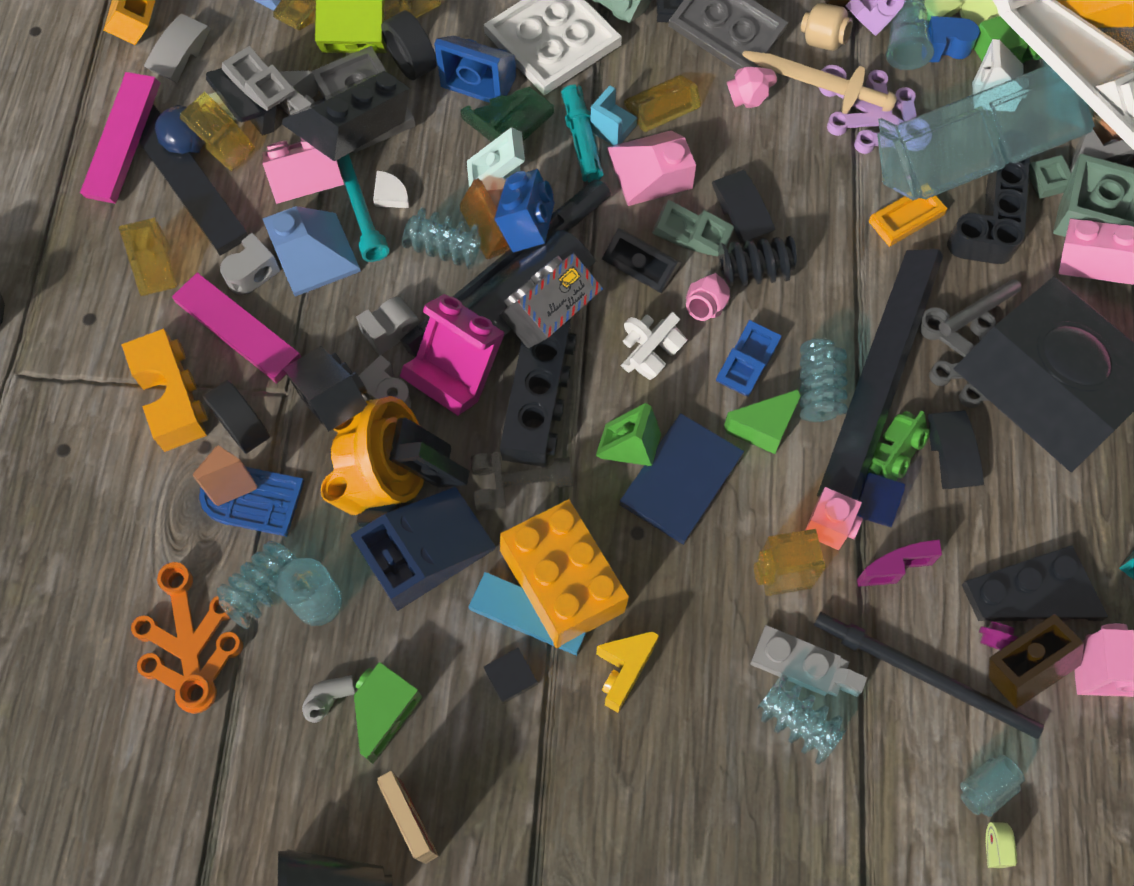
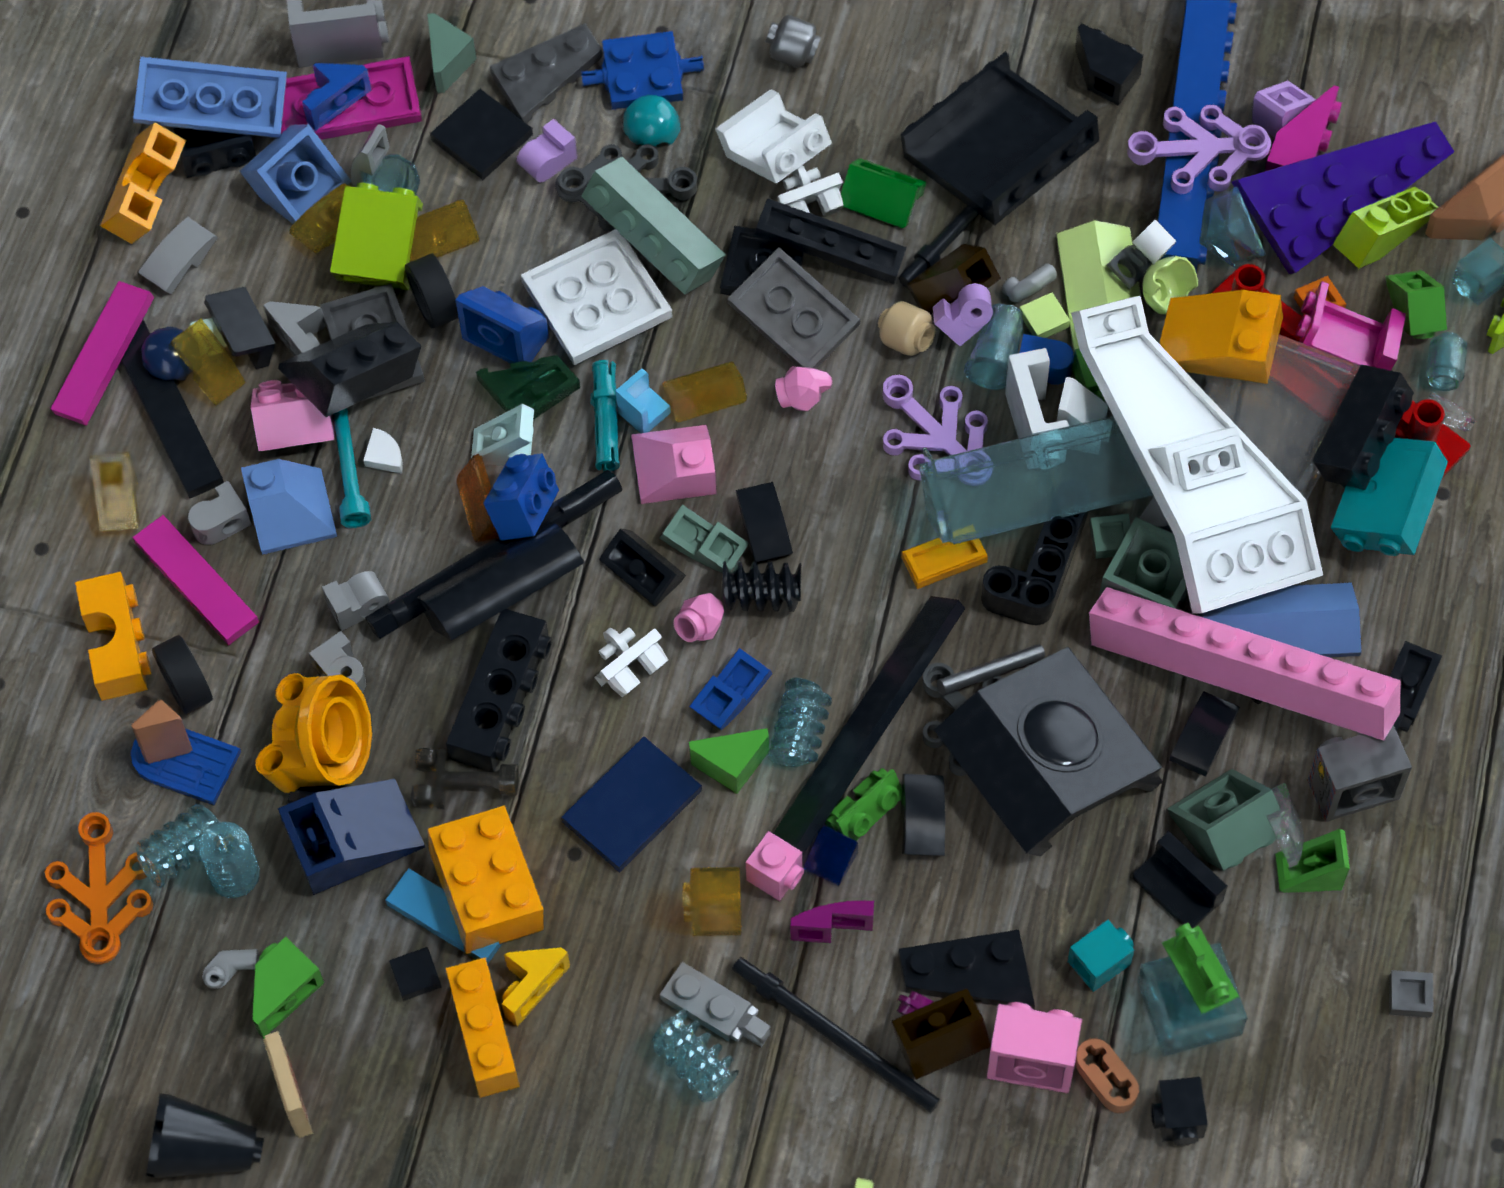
camera: 10 degrees right, 5 degrees down
light grey slope [222,46,295,111] -> none
black brick [283,346,367,432] -> none
black panel [389,417,470,488] -> none
dark pink panel [400,294,505,416] -> none
clear light blue piece [402,207,481,269] -> none
flat silver brick [499,253,603,348] -> none
bright green slope [596,403,661,466] -> none
tan sword [743,51,897,114] -> none
clear light blue brick [960,755,1025,817] -> none
none -> light orange brick [445,957,520,1098]
none -> white panel [1005,348,1070,471]

